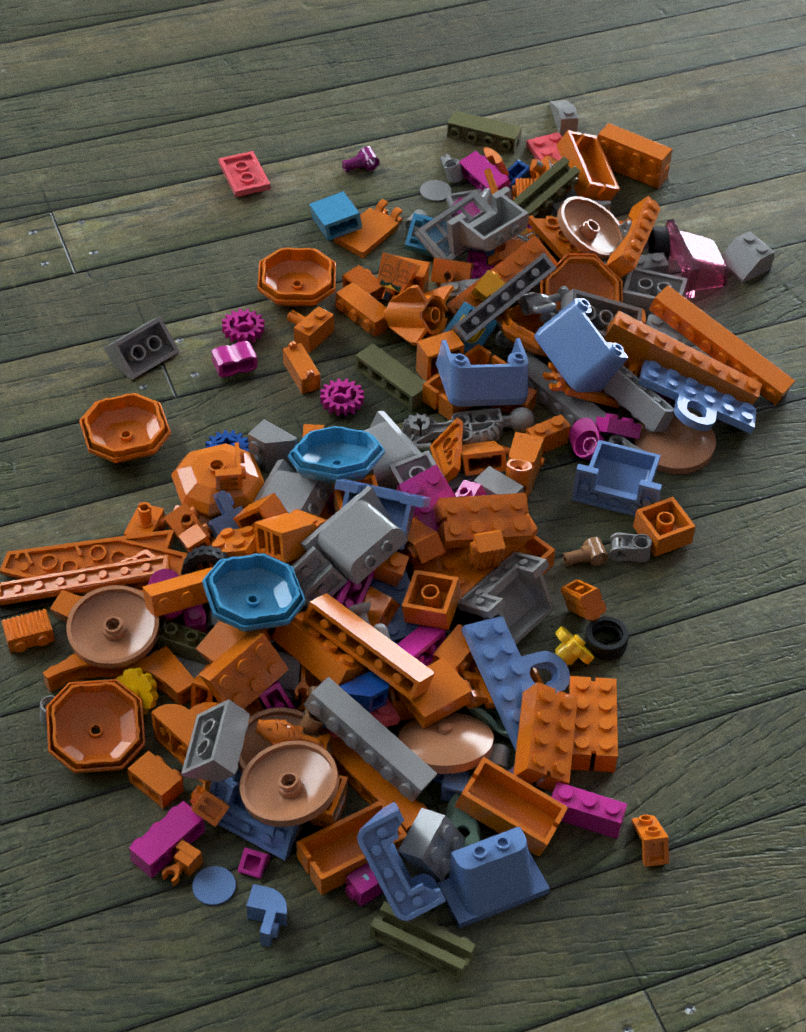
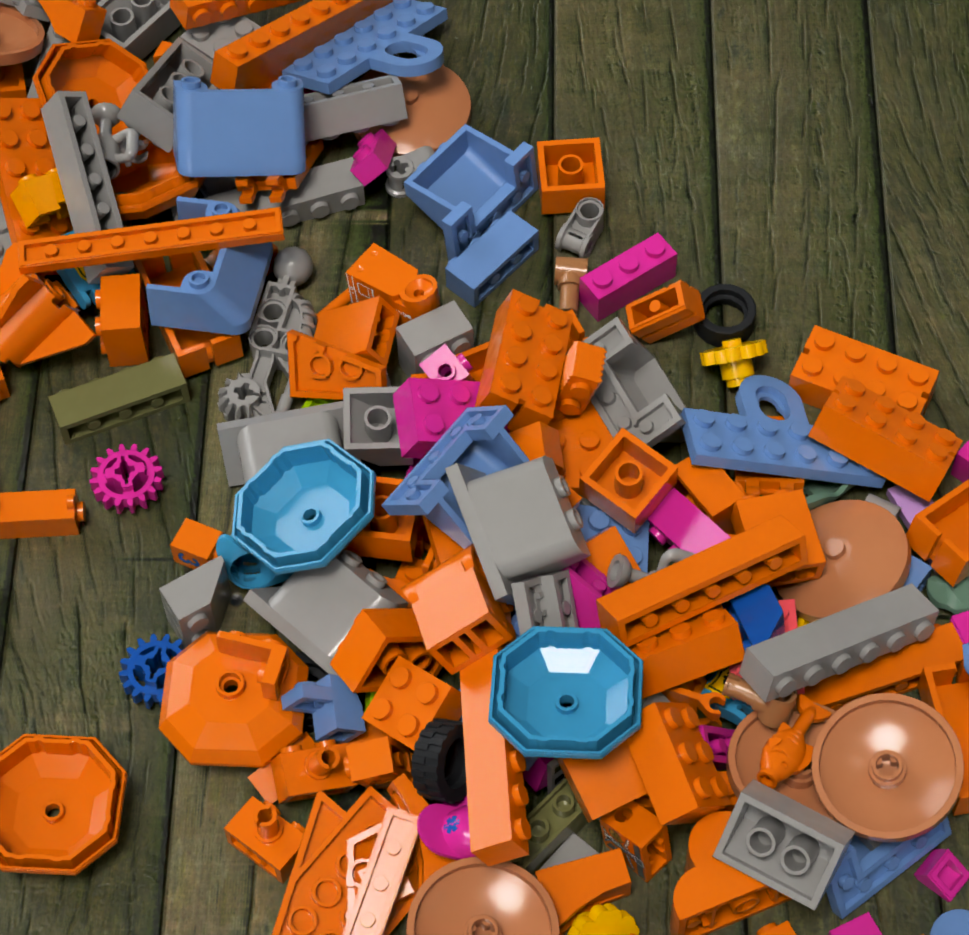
camera: 65 degrees left, 10 degrees up
orange bracket [190,781,230,827] -> none
orange brick [525,414,570,454] -> none
dark pink cap [569,418,605,461] -> none
none -> orange tile [17,207,285,275]
none -> medium blue brick [445,210,539,308]
none -> dark pink brick [579,233,677,322]

